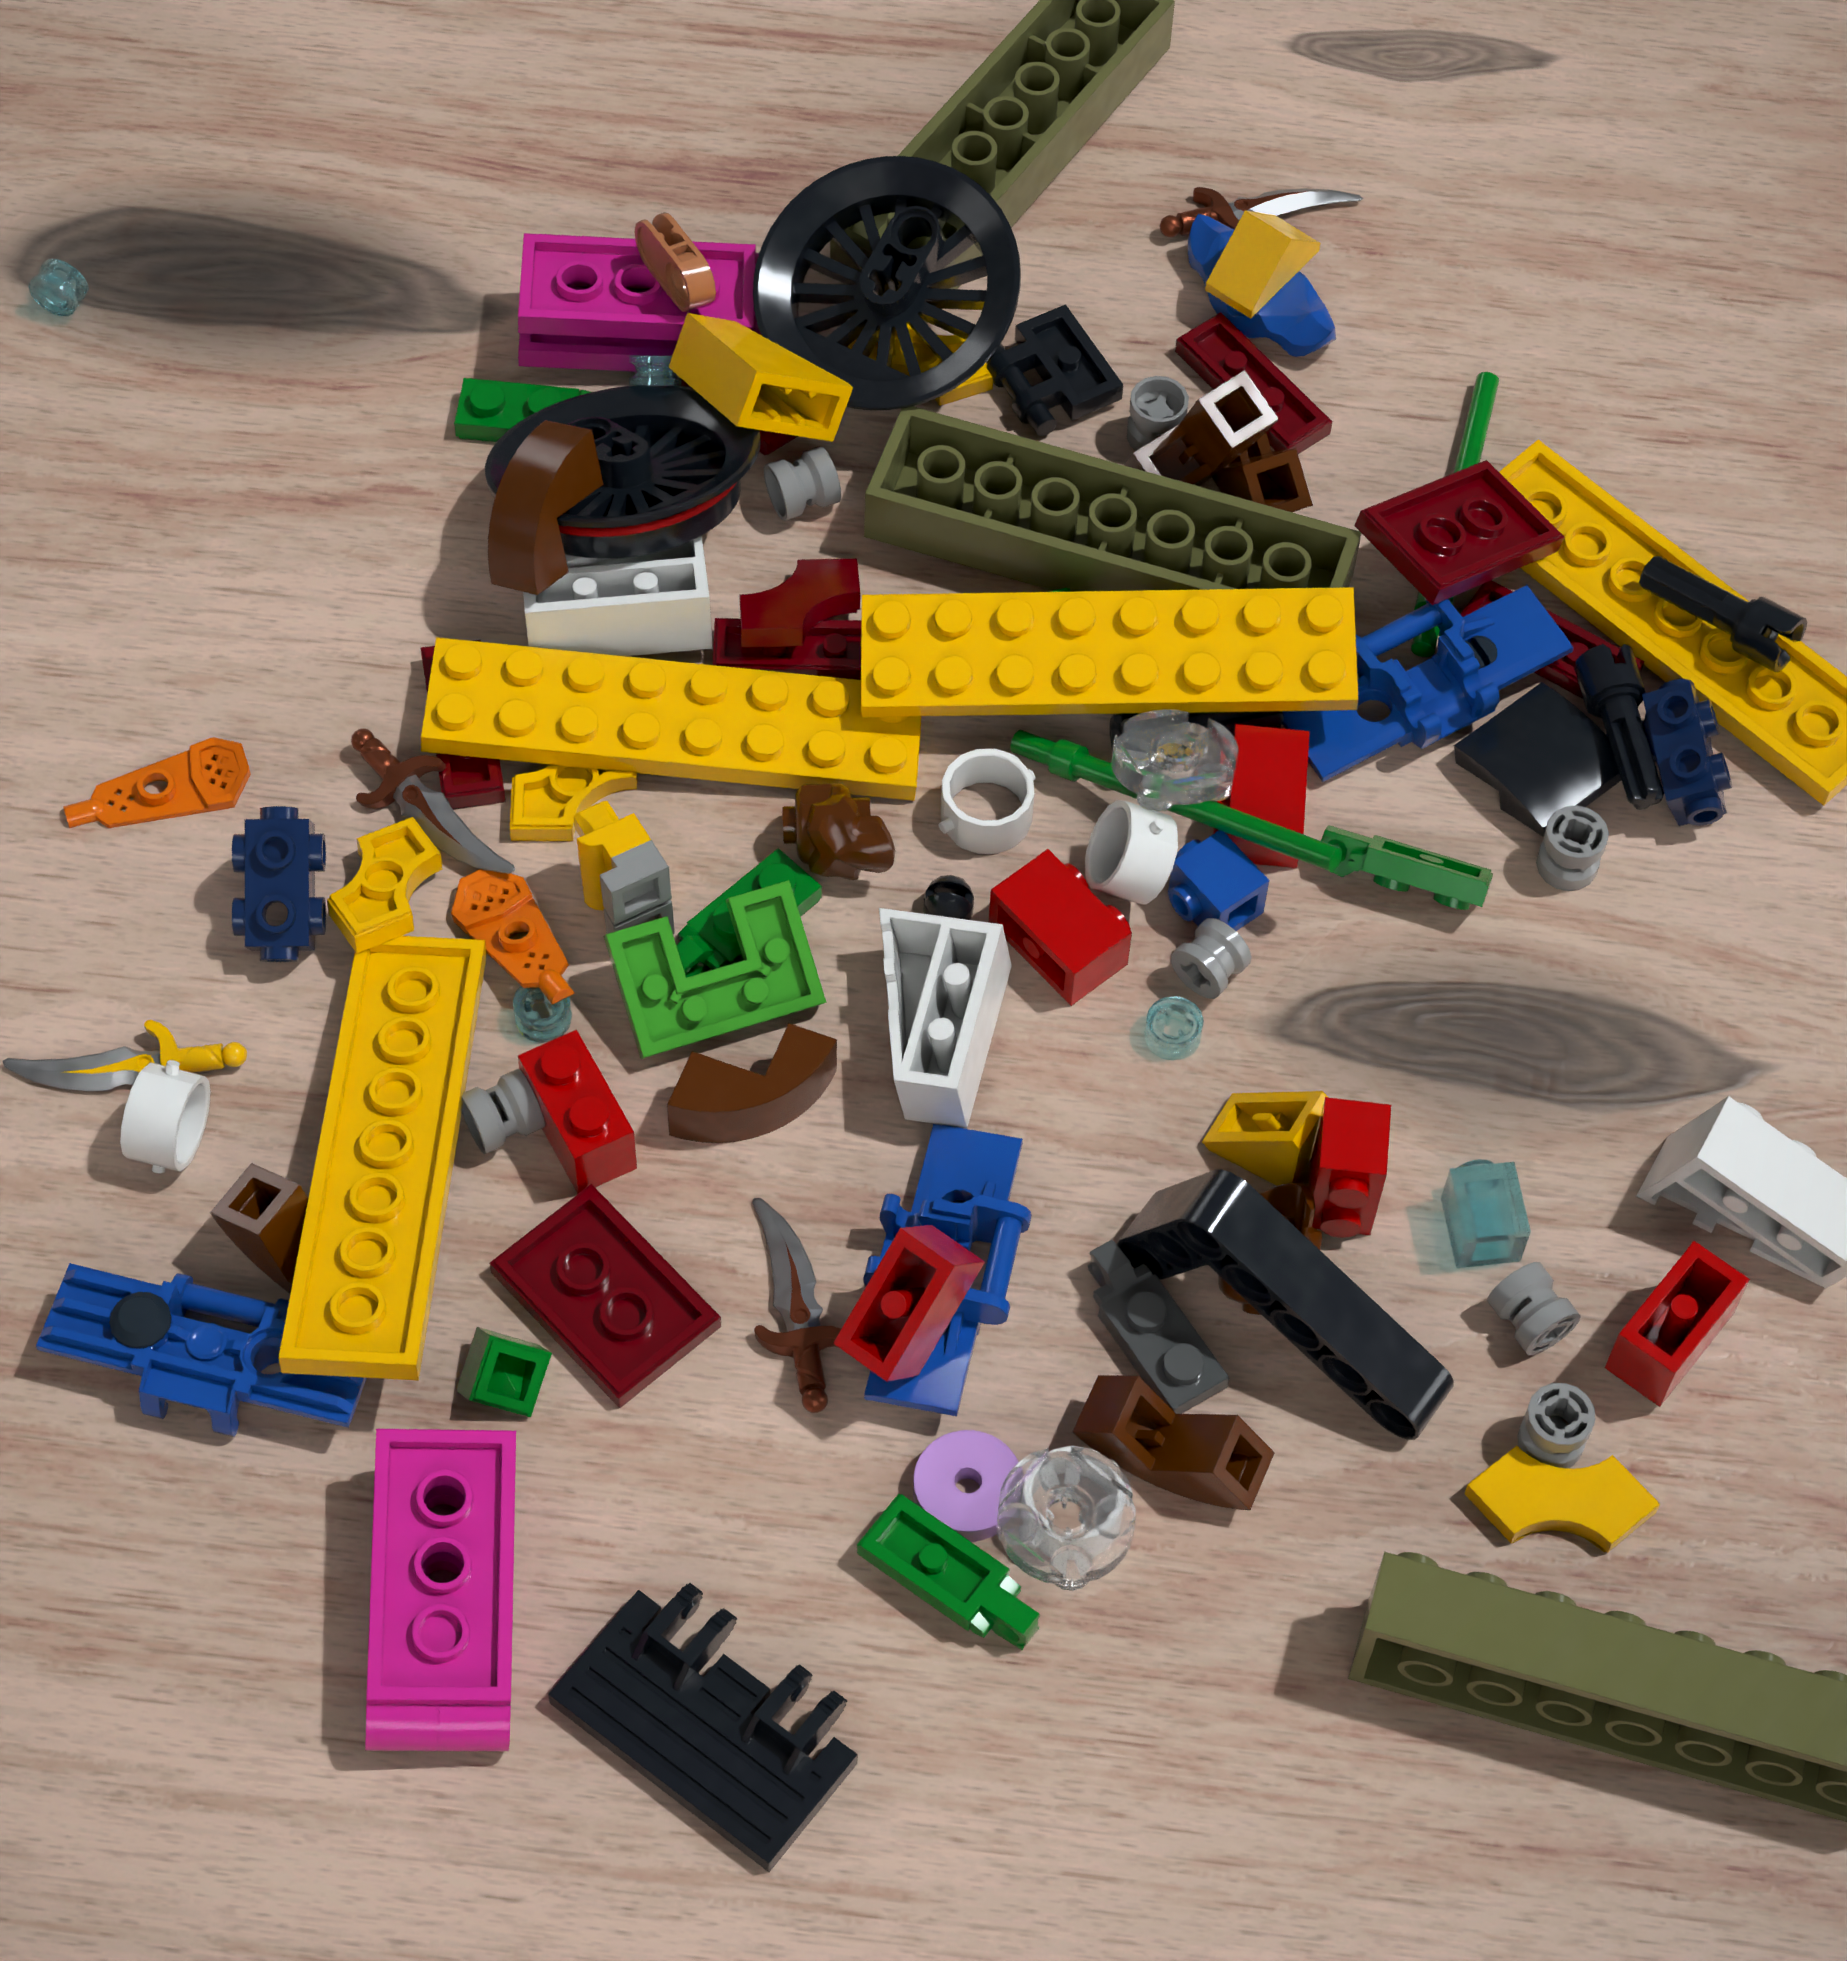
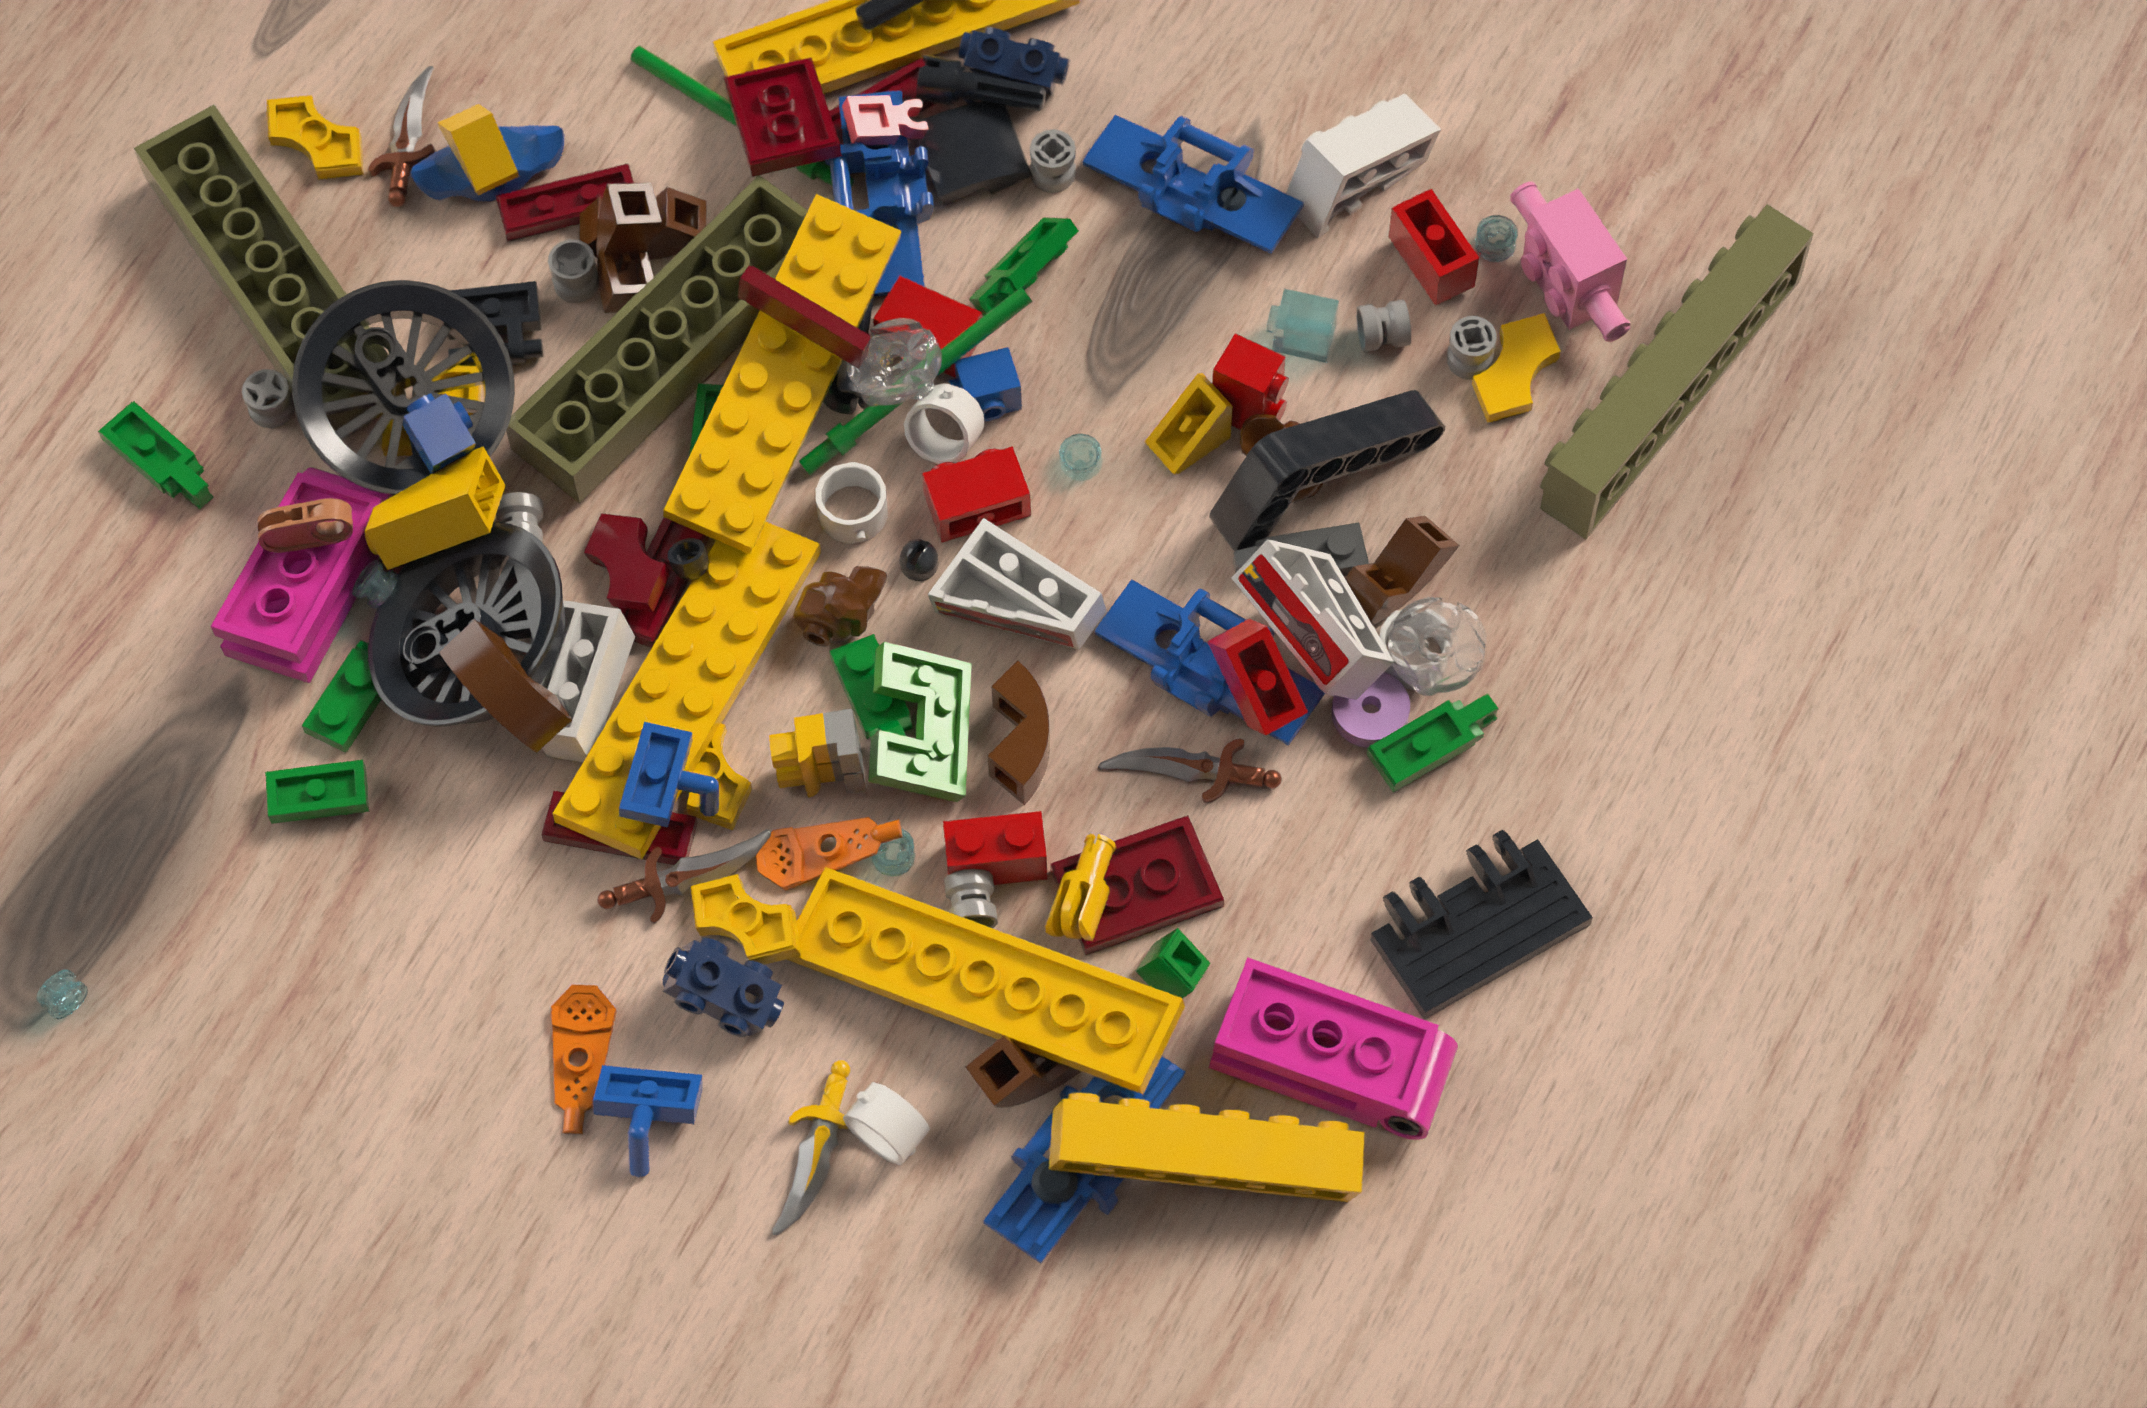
camera: 65 degrees left, 5 degrees up
light grey wheel [1170,918,1252,999] -> none
none -> green hinge [98,401,214,509]
none -> green plate [265,759,369,824]
none -> yellow tile [266,95,364,180]
none -> brick [402,393,475,474]
none -> blue plate [593,1065,703,1177]
none -> blue plate [619,722,719,827]
none -> black hinge [667,538,709,580]
none -> dark red tile [737,265,871,369]
none -> plate [842,95,928,145]
none -> yellow arm [1045,834,1116,941]
none -> yellow brick [1049,1093,1364,1202]
none -> blue piece [1082,115,1304,254]
none -> white wedge [1231,539,1394,700]
none -> clear light blue bush [1475,215,1518,262]
none -> bright pink brick [1510,182,1631,342]

